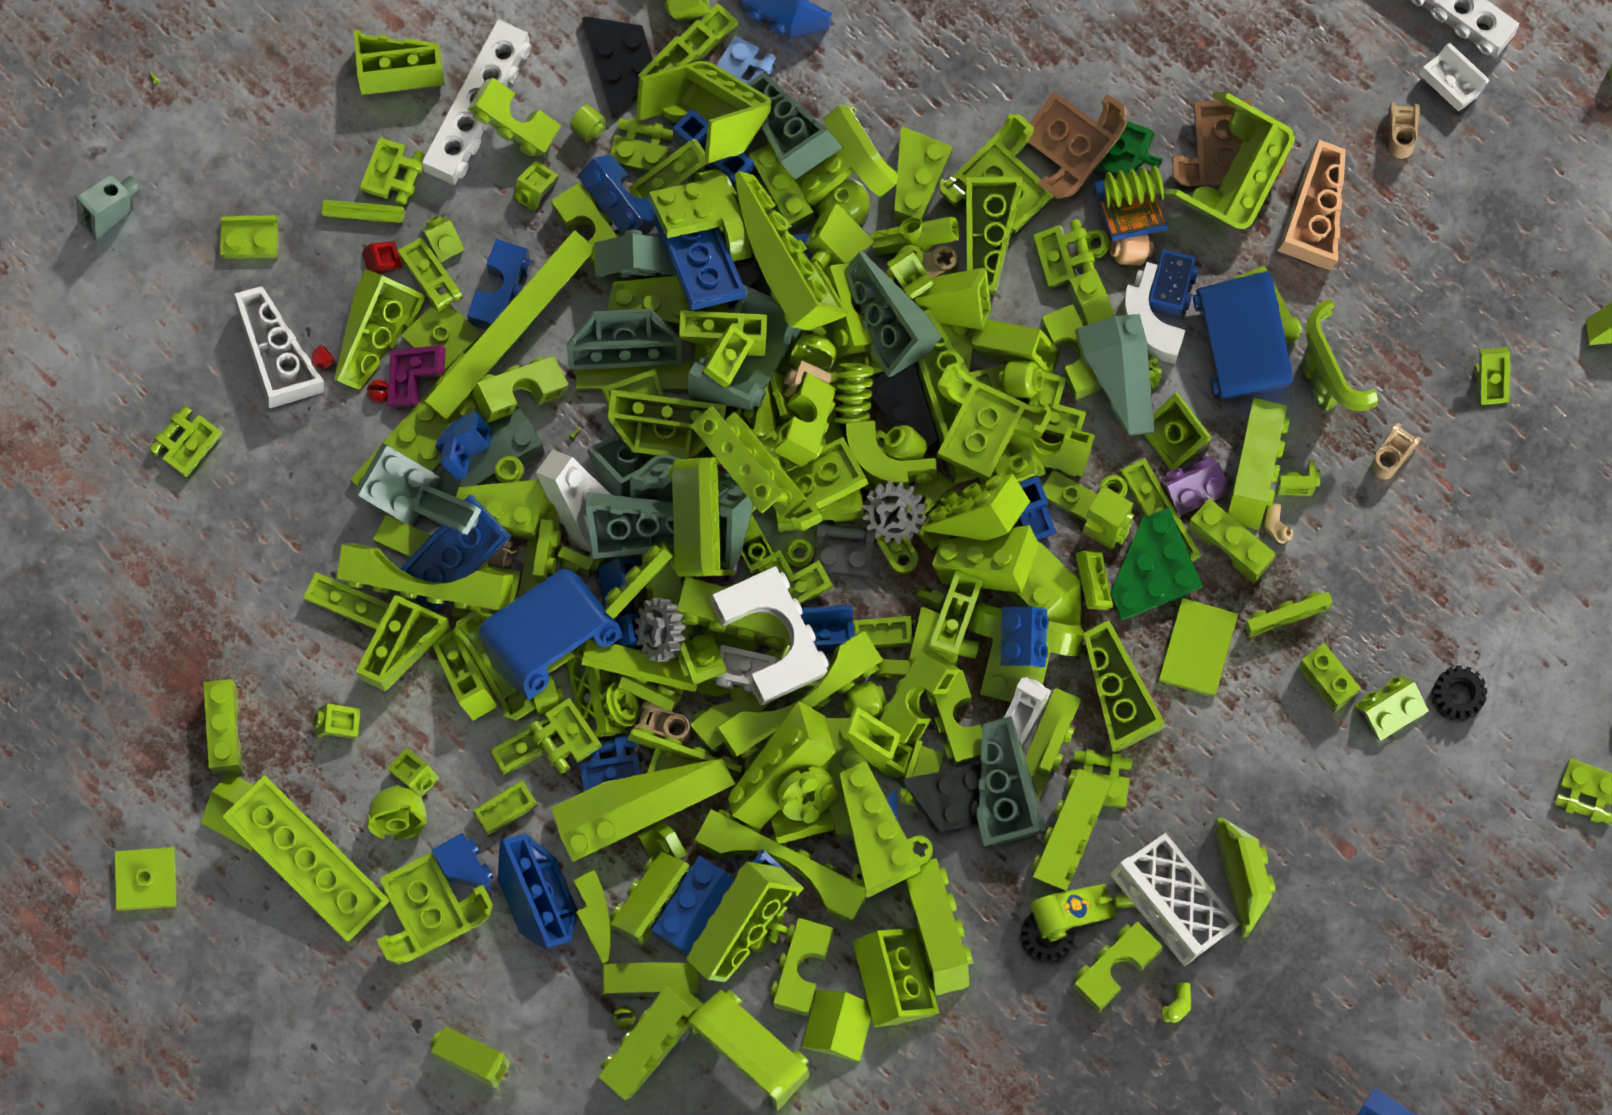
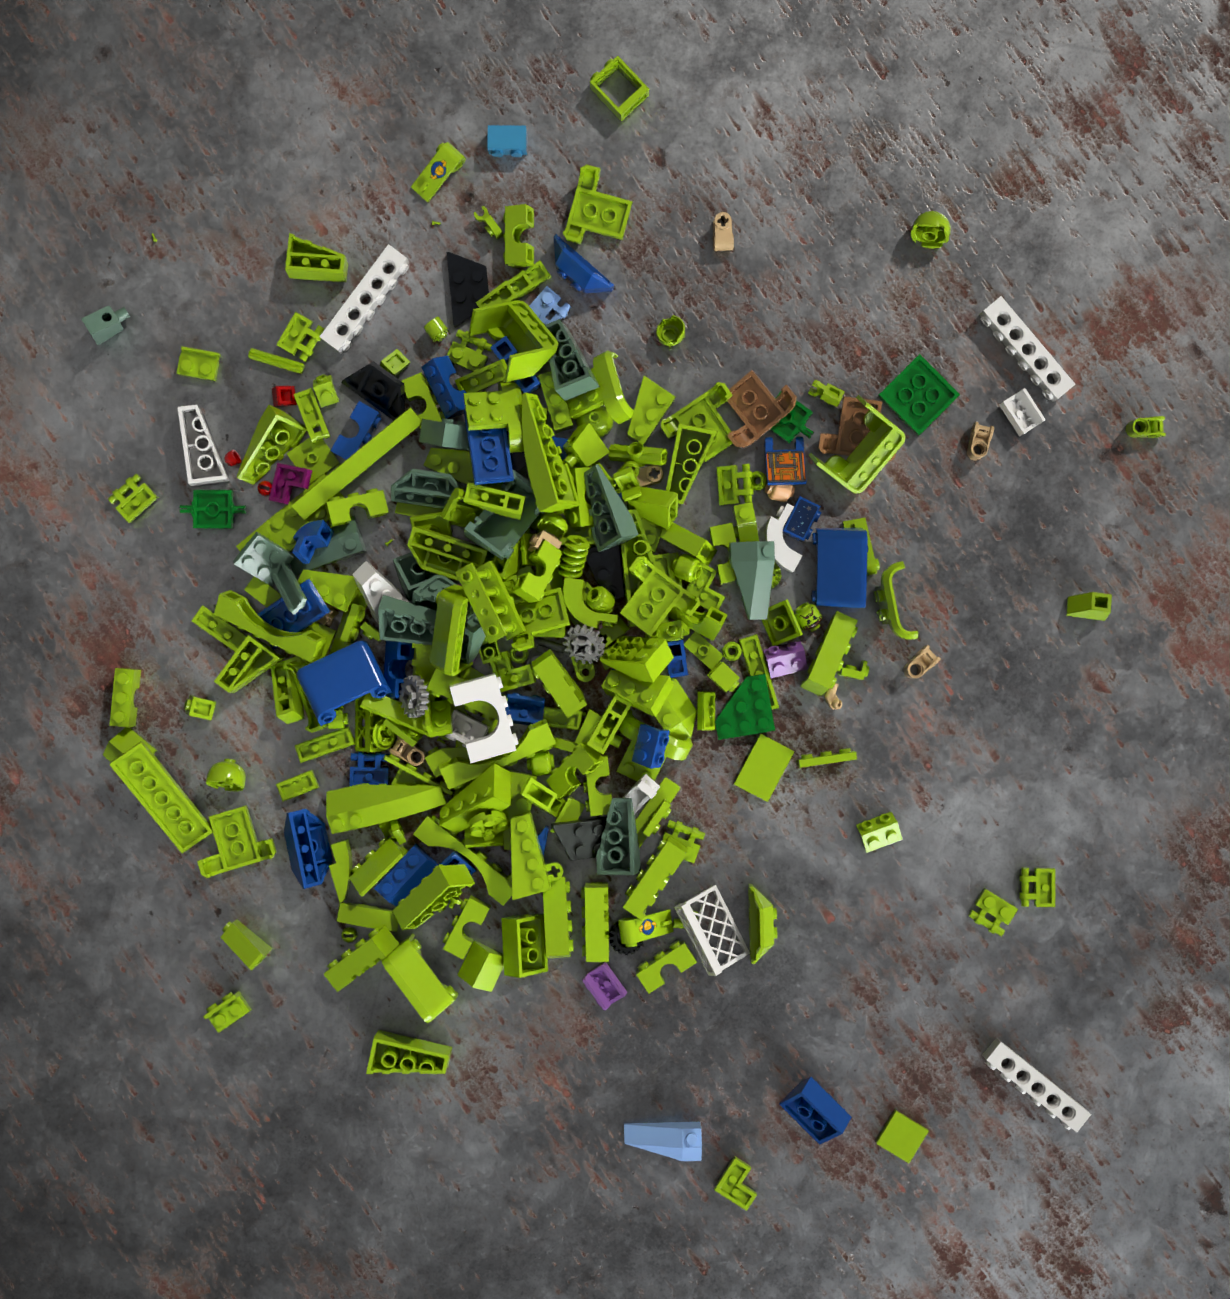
camera: 15 degrees right, 15 degrees up
lime plate [115,847,177,911] -> none
lime bracket [387,747,439,798] -> none
blue slope [432,833,494,891] -> none
lime arch [468,77,562,157] -> none
lime plate [495,456,524,483] -> none
lime plate [529,698,602,774] -> none
lime plate [605,541,673,619] -> none
lime slope [702,324,754,388] -> none
lime tile [915,587,945,611] -> none
lime wedge [1083,620,1165,753] -> none
lime piece [1104,166,1164,208] -> none
lime arm [1161,983,1191,1023] -> none
lime arch [1188,498,1276,584] -> none
light nougat wedge [1277,140,1346,271] -> none
lime brick [1298,643,1361,713] -> none
black tyre [1432,665,1487,722] -> none
lime slope [1475,347,1510,405] -> none
none -> green plate [179,490,246,529]
none -> black wing [341,361,405,421]
none -> lime plate [441,488,484,525]
none -> lime wedge [531,649,587,718]
none -> lime wedge [581,882,609,962]
none -> medium lavender bracket [582,962,628,1011]
none -> lime hair [656,315,685,346]
none -> lime head [794,602,823,632]
none -> lime plate [808,380,845,407]
none -> green plate [878,354,960,436]

